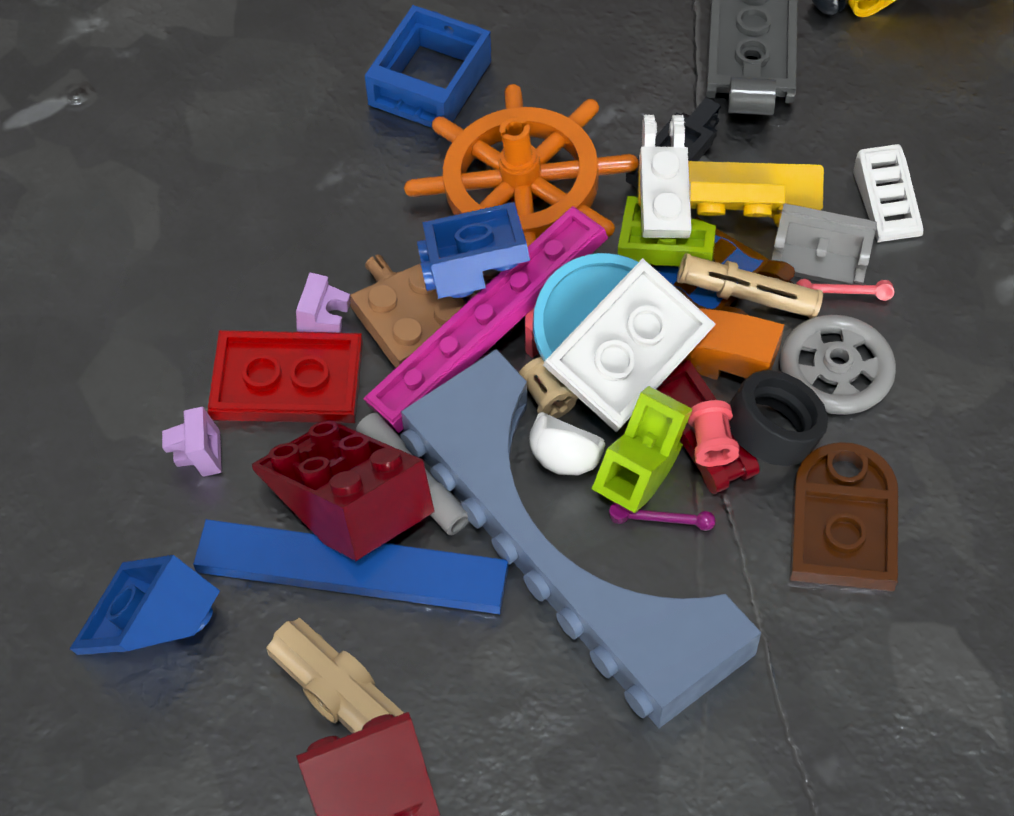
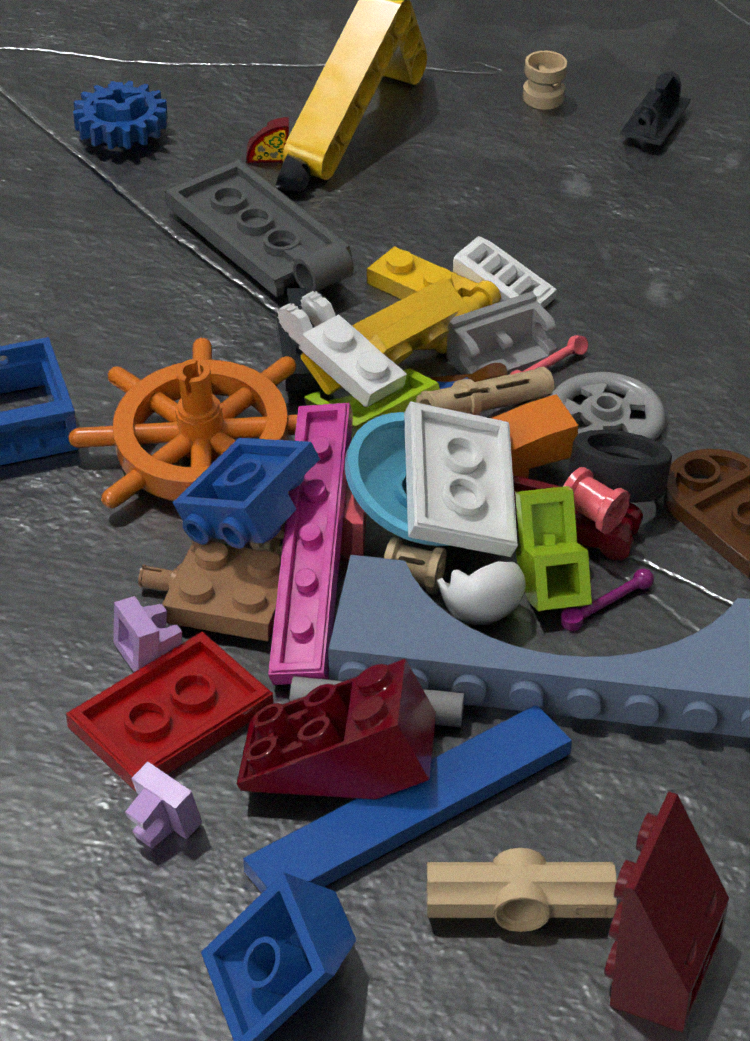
camera: 45 degrees left, 15 degrees down
none -> yellow plate [367,246,501,311]

